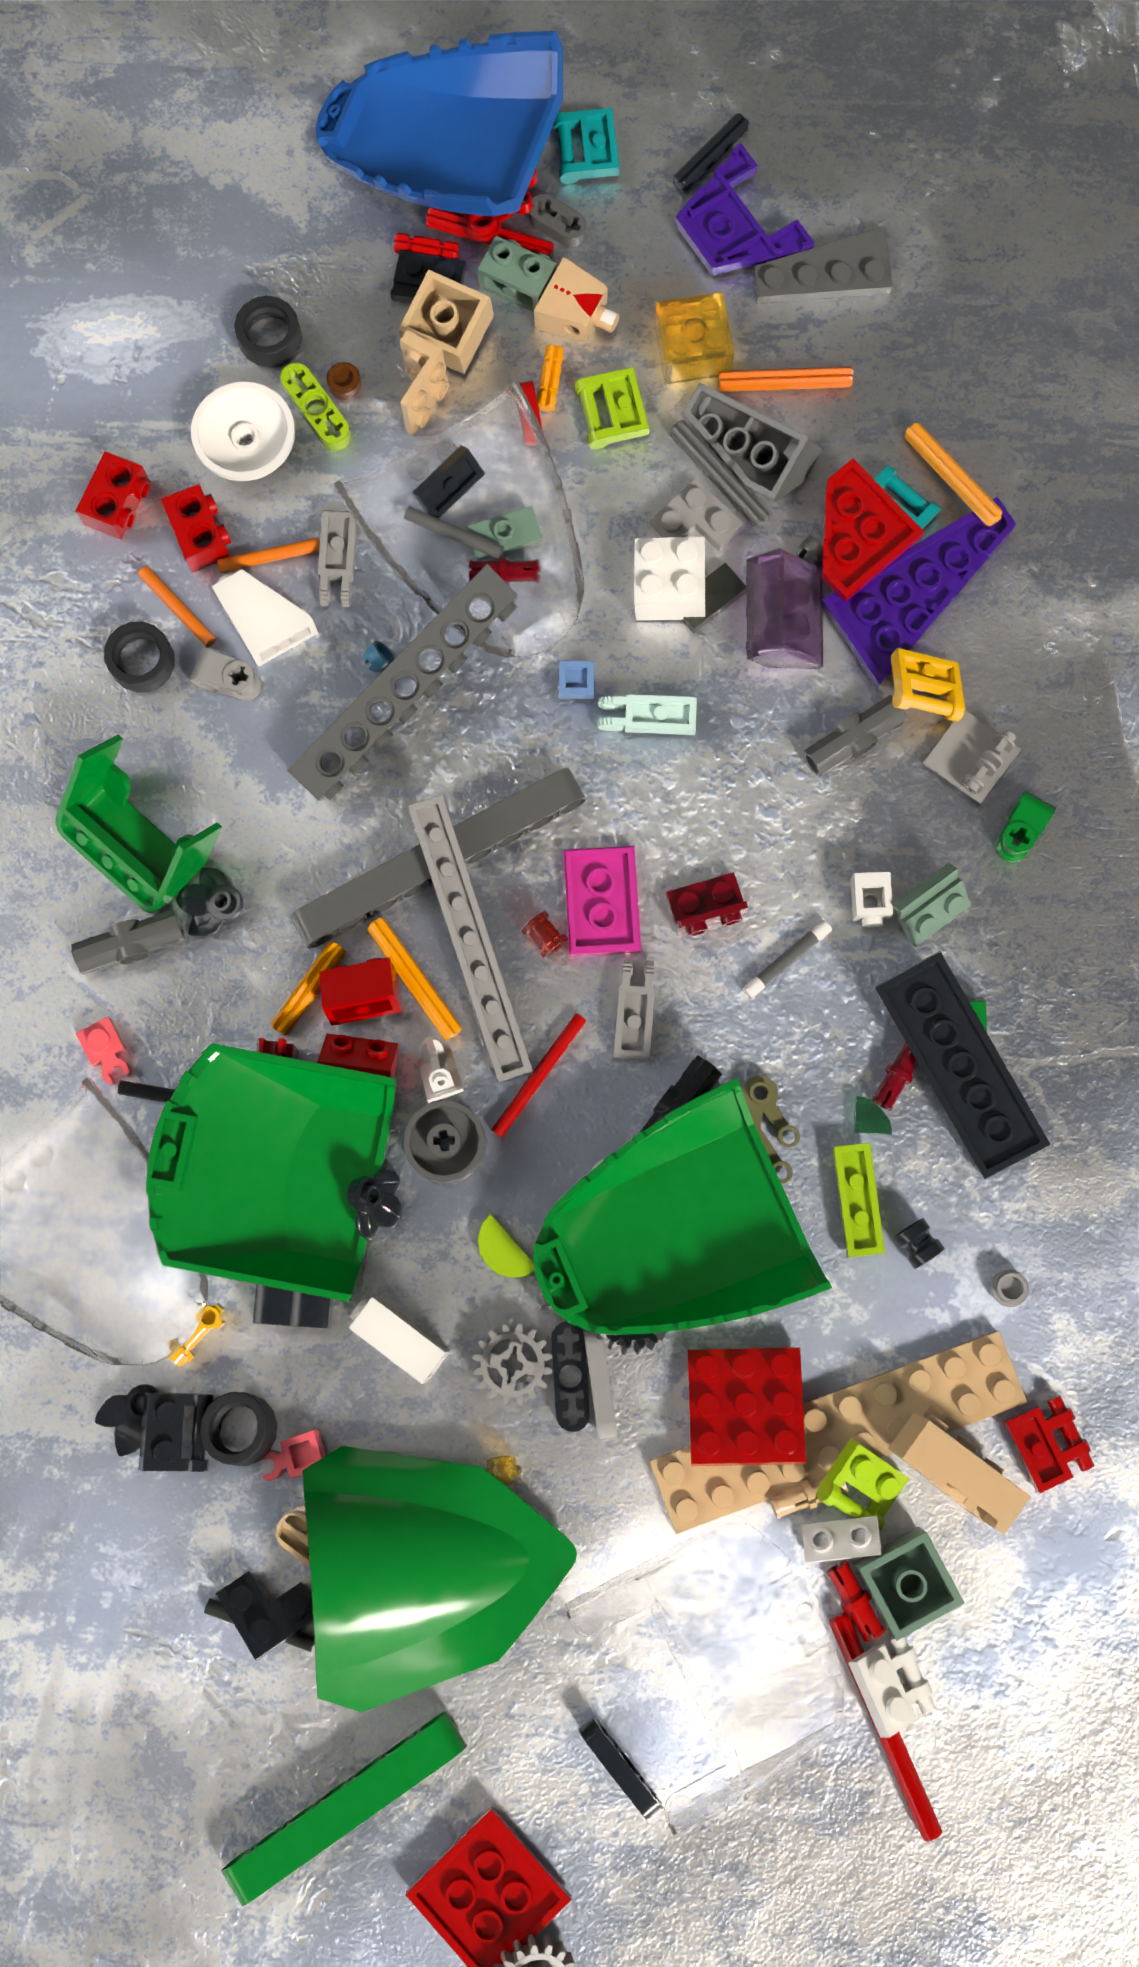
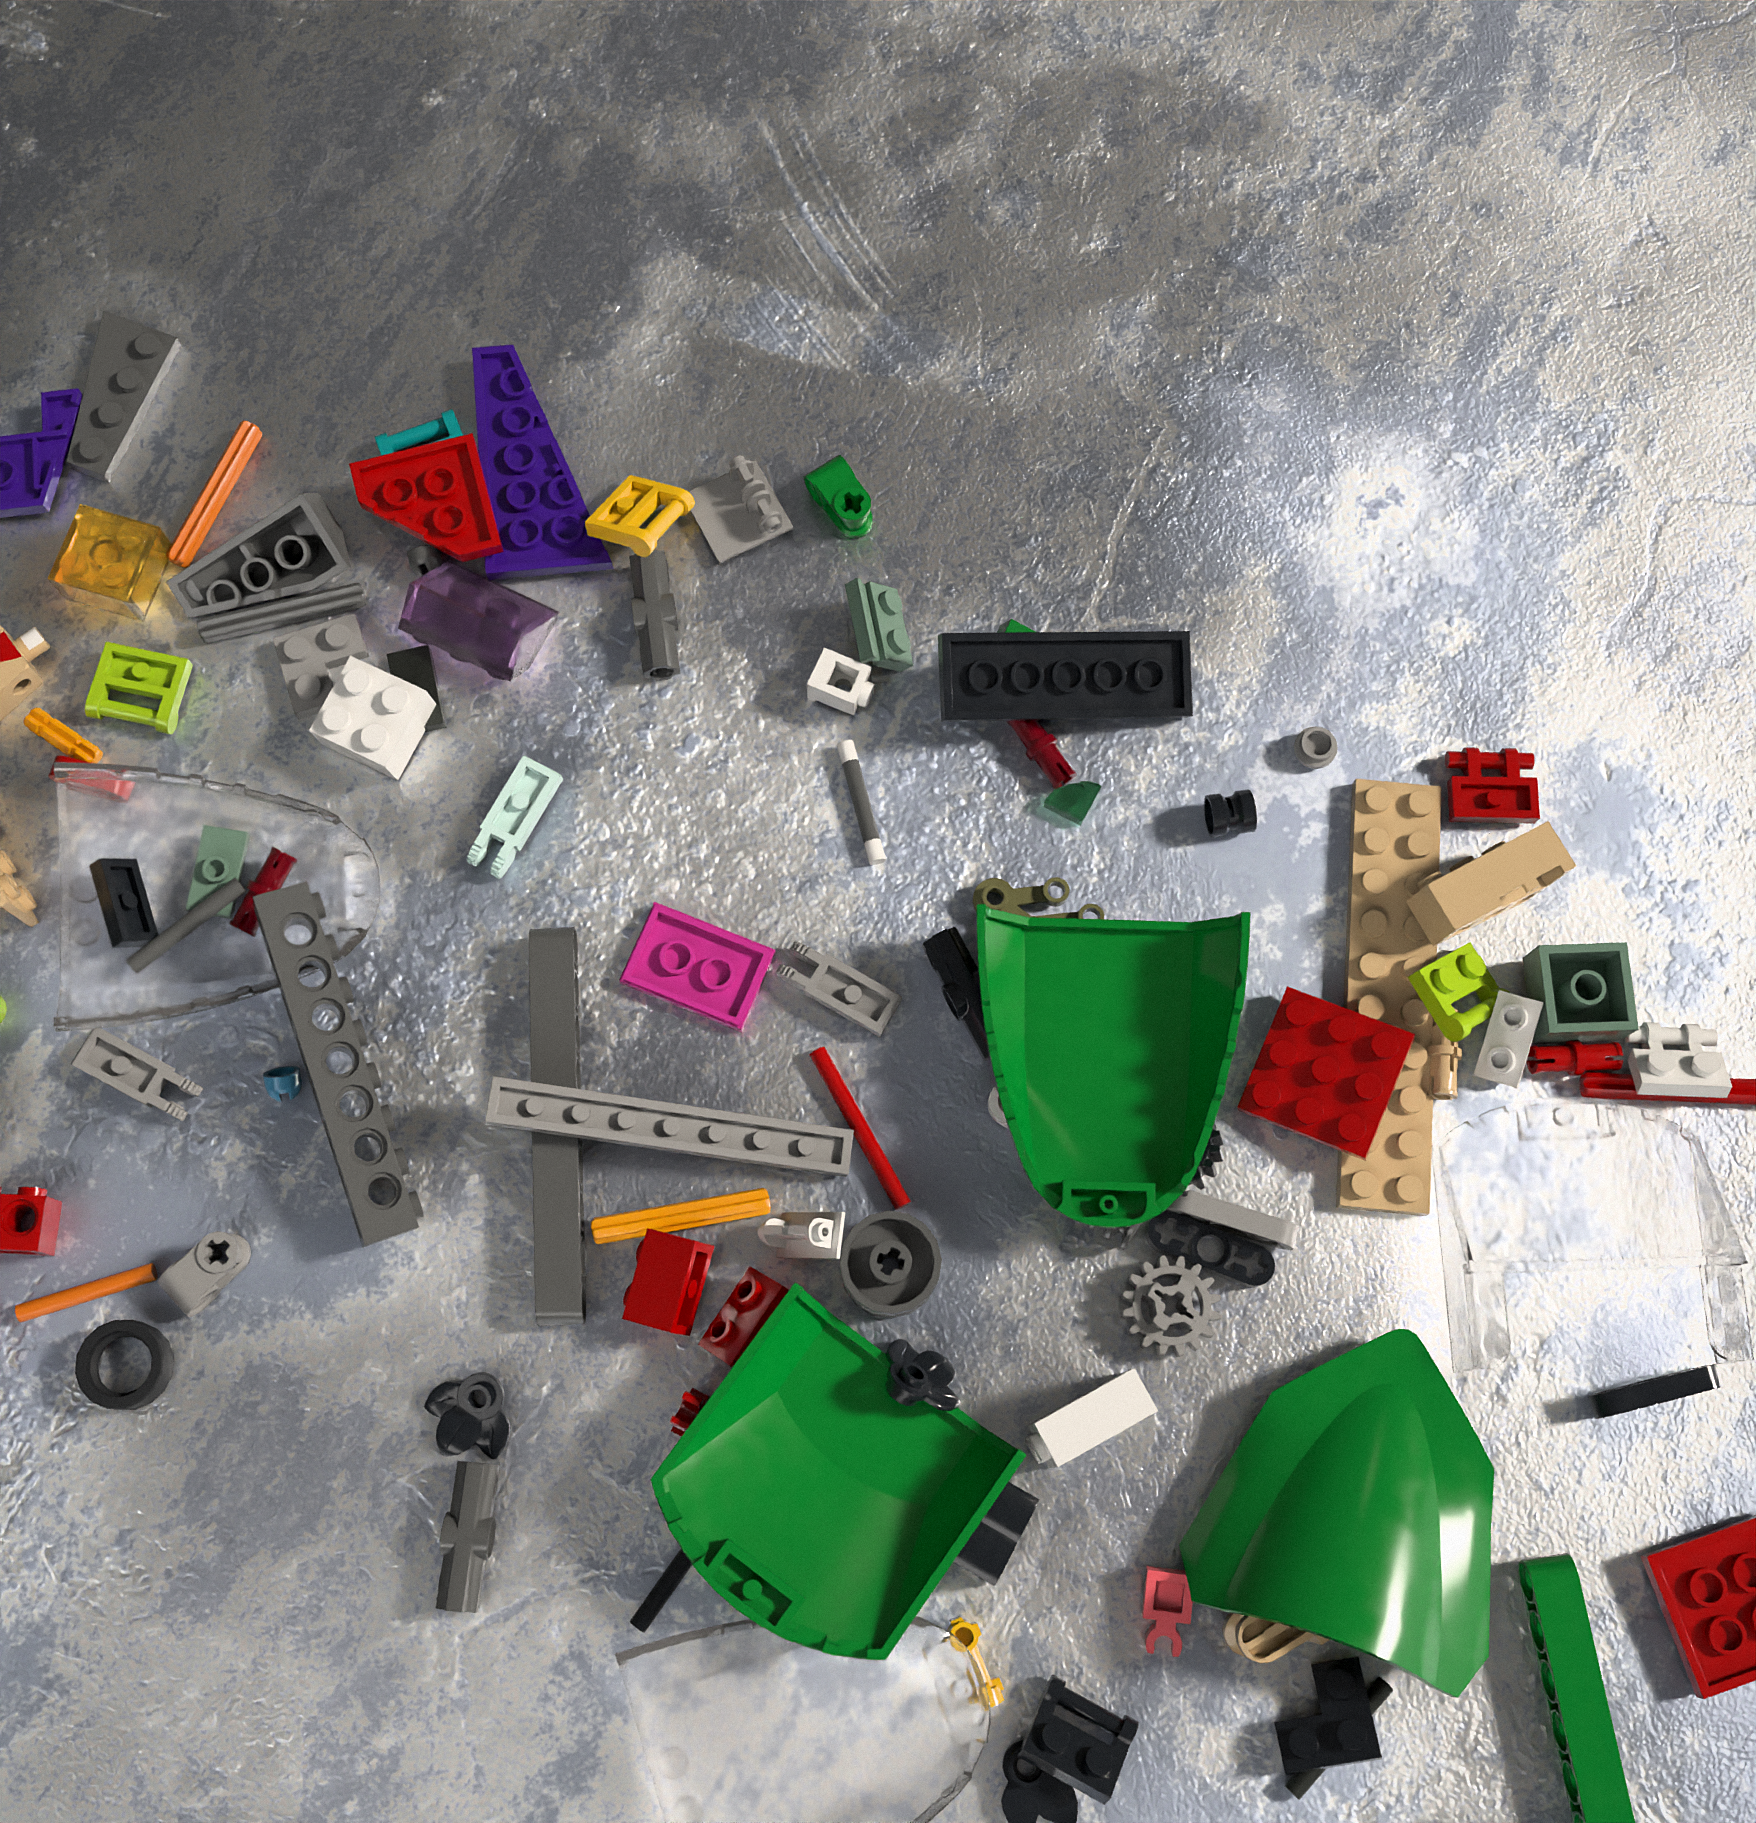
camera: 70 degrees left, 5 degrees down
green windscreen [55,734,222,913] -> none
coral plate [76,1017,132,1086] -> none
black tyre [200,1392,277,1466] -> none
white slope [211,569,318,667] -> none
orange bar [217,537,320,573] -> none
light orange axle [271,941,346,1036] -> none
lime tile [478,1214,535,1278] -> none
clear yellow plate [485,1456,522,1485] -> none
clear red bush [521,911,569,959] -> none
medium blue plate [559,660,594,699] -> none
dark red bracket [665,872,749,937] -> none
lime plate [832,1143,885,1258] -> none
light orange axle [905,422,1002,526] -> none

